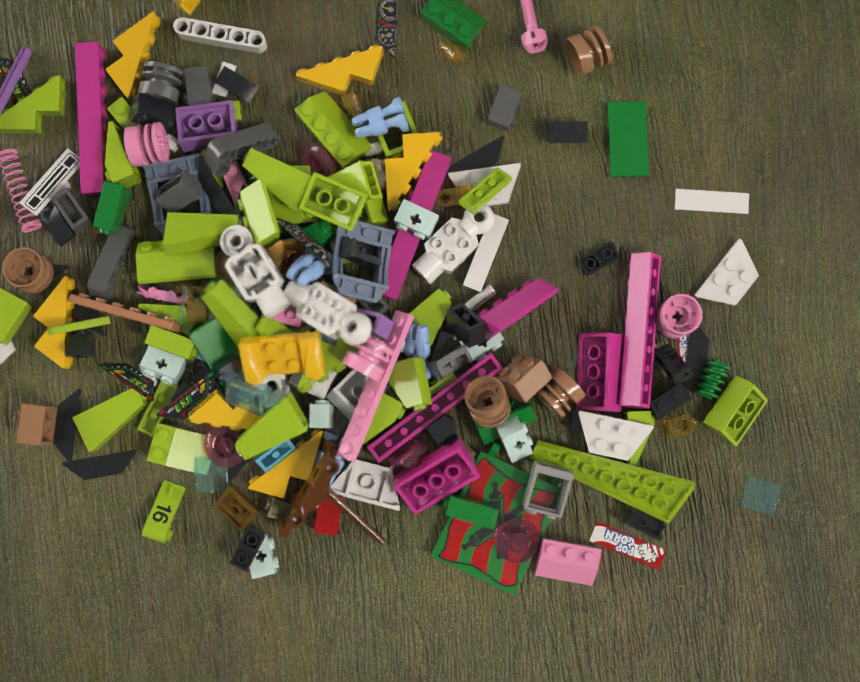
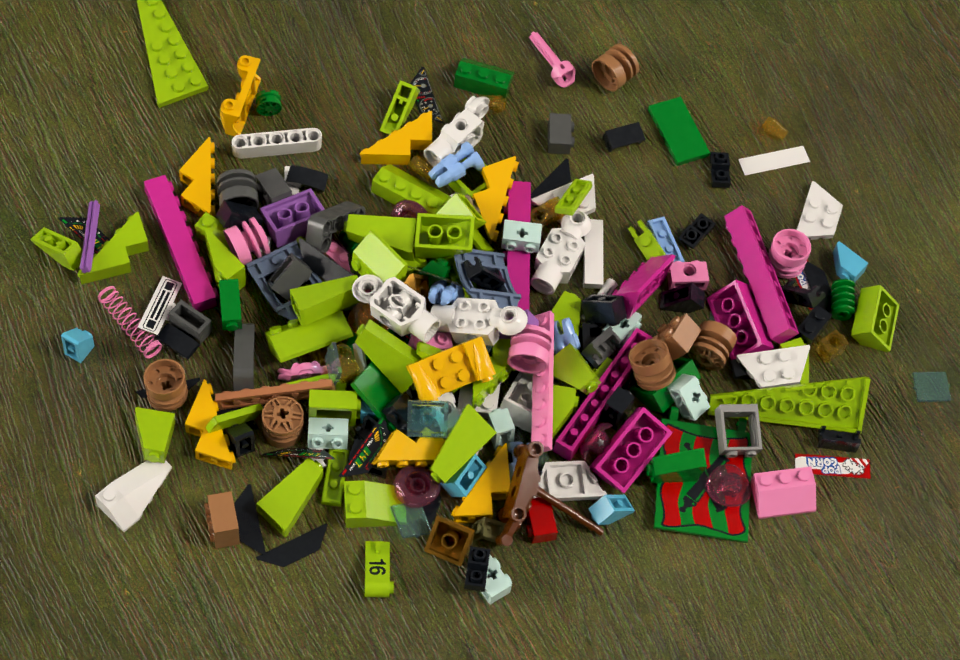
camera: 25 degrees left, 25 degrees down
none -> medium nougat wheel [262,396,303,448]
none -> lime slope [379,80,420,135]
none -> white brick [424,96,490,167]
none -> medium azure slope [588,494,635,525]
none -> lime hinge [628,219,666,261]
none -> light blue tile [646,217,685,262]
none -> black slope [660,282,705,313]
none -> bright pink brick [667,260,709,290]
none -> black slope [710,152,731,188]
none -> clear yellow cone [761,116,789,140]
none -> medium azure slope [833,241,868,282]

